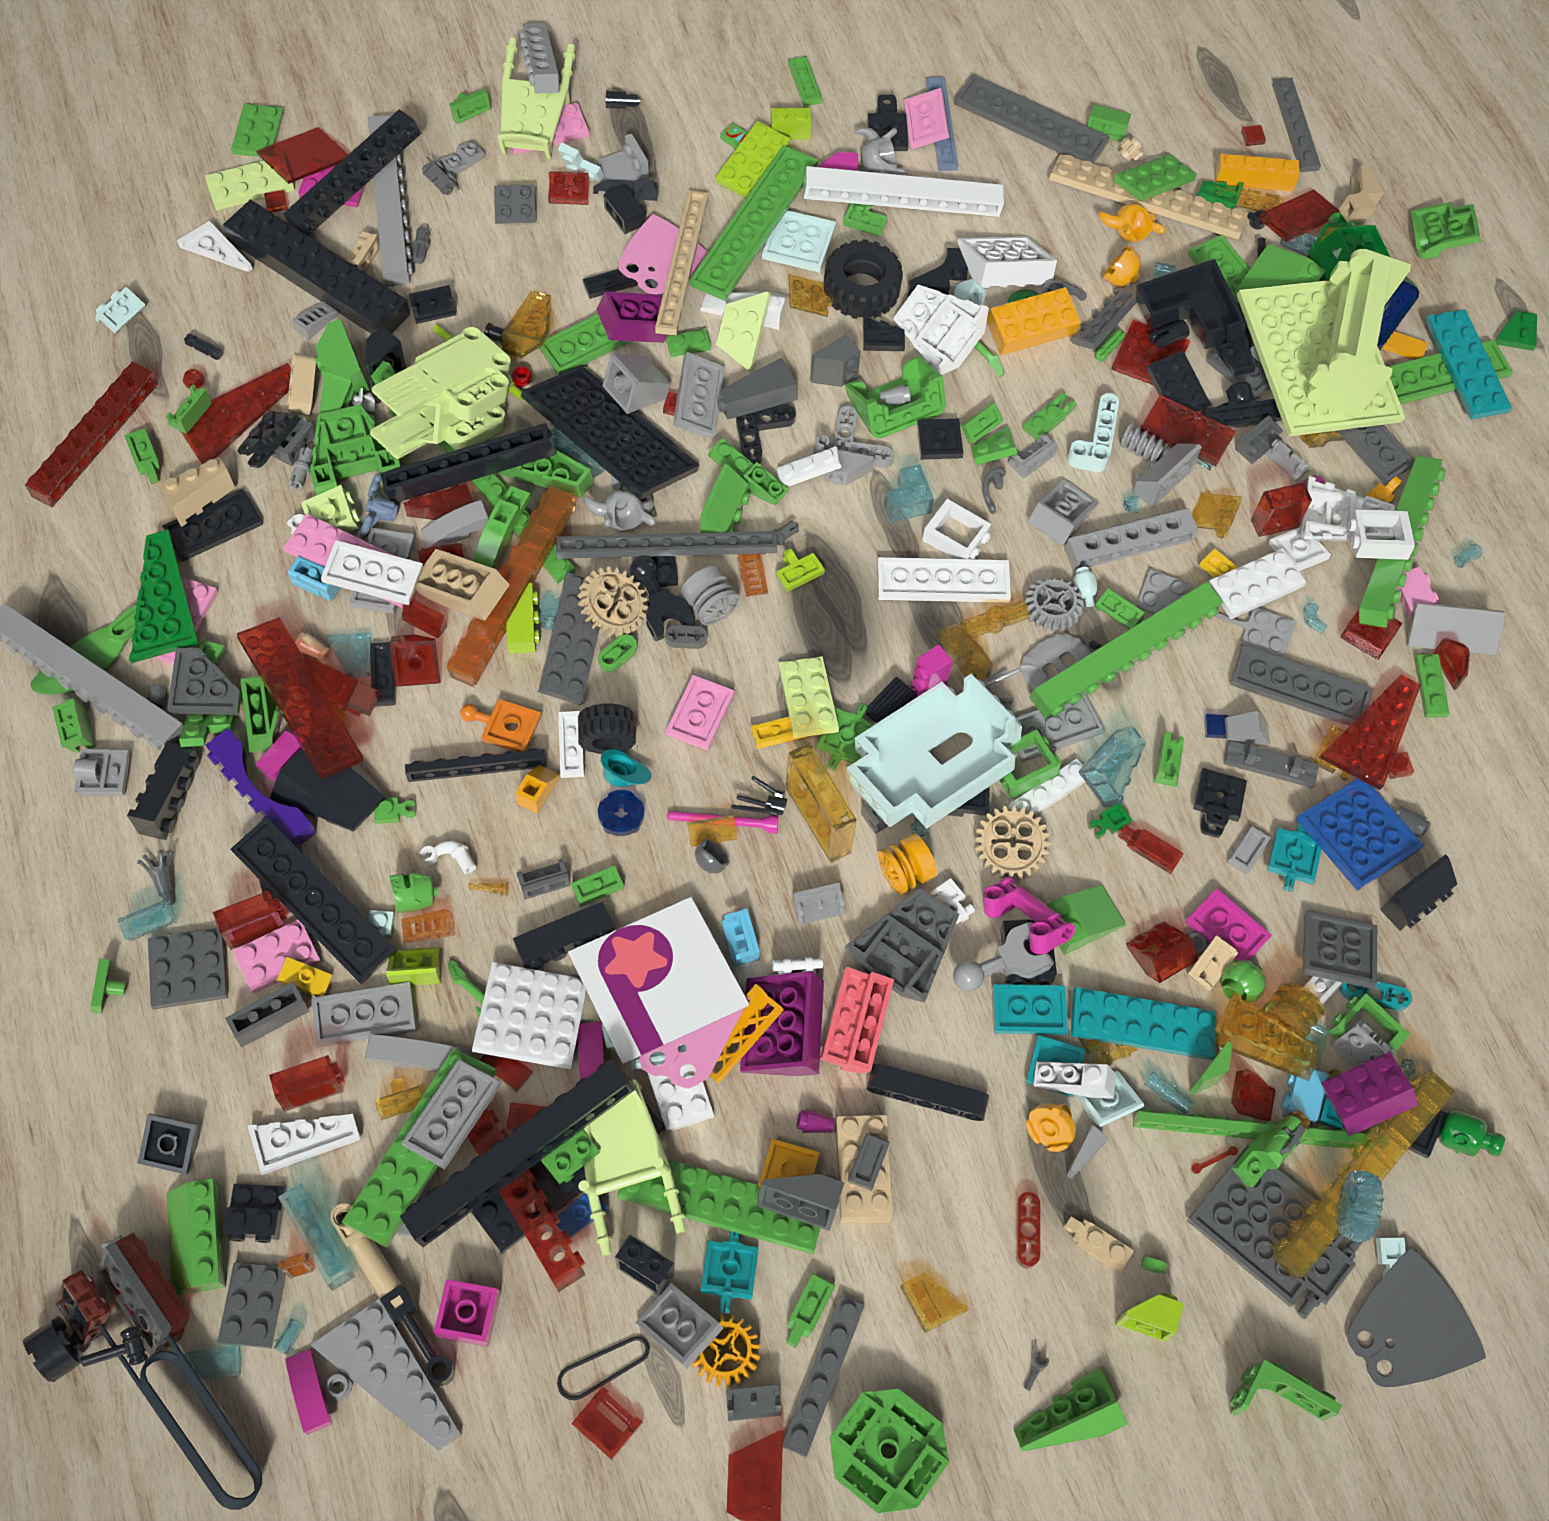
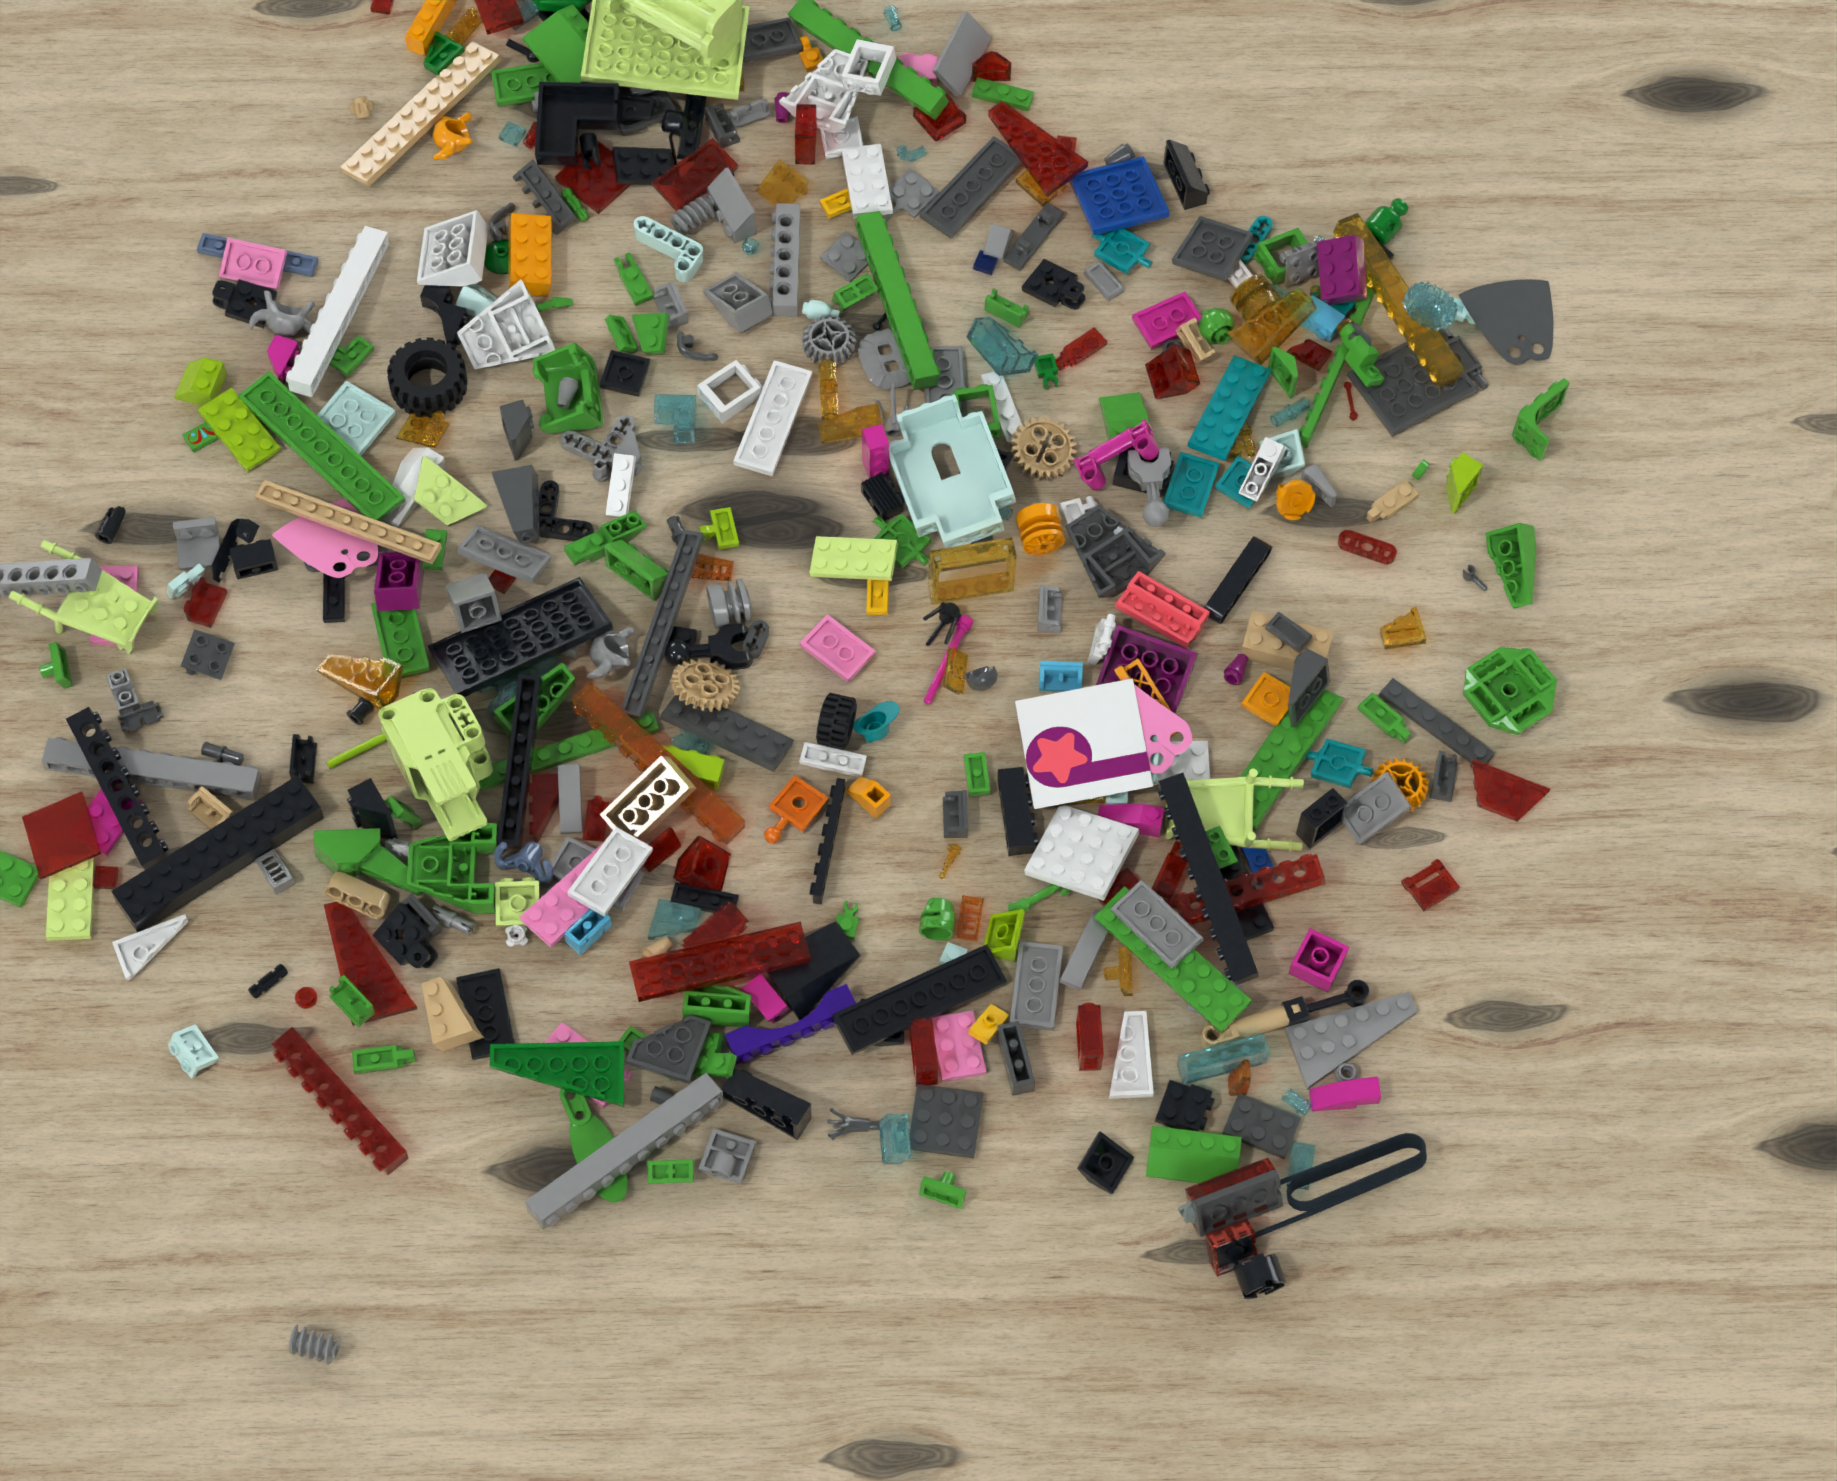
camera: 70 degrees left, 0 degrees up
black piece [81,1326,148,1367] -> none
white piece [420,840,476,874] -> none
bright green slope [473,486,531,568] -> none
black piece [557,1337,650,1401] -> none
bright green plate [598,634,637,672] -> none
clear blue plate [598,790,645,836] -> none
bright green tile [788,56,822,107] -> none
black wing [863,313,905,351] -> none
dark grey plate [954,74,1110,164] -> none
bright green hinge [1087,104,1131,142] -> none
light orange cylinder [1102,245,1141,287] -> none
bright green plate [1113,154,1197,201] -> none
black plate [1247,209,1270,230] -> none

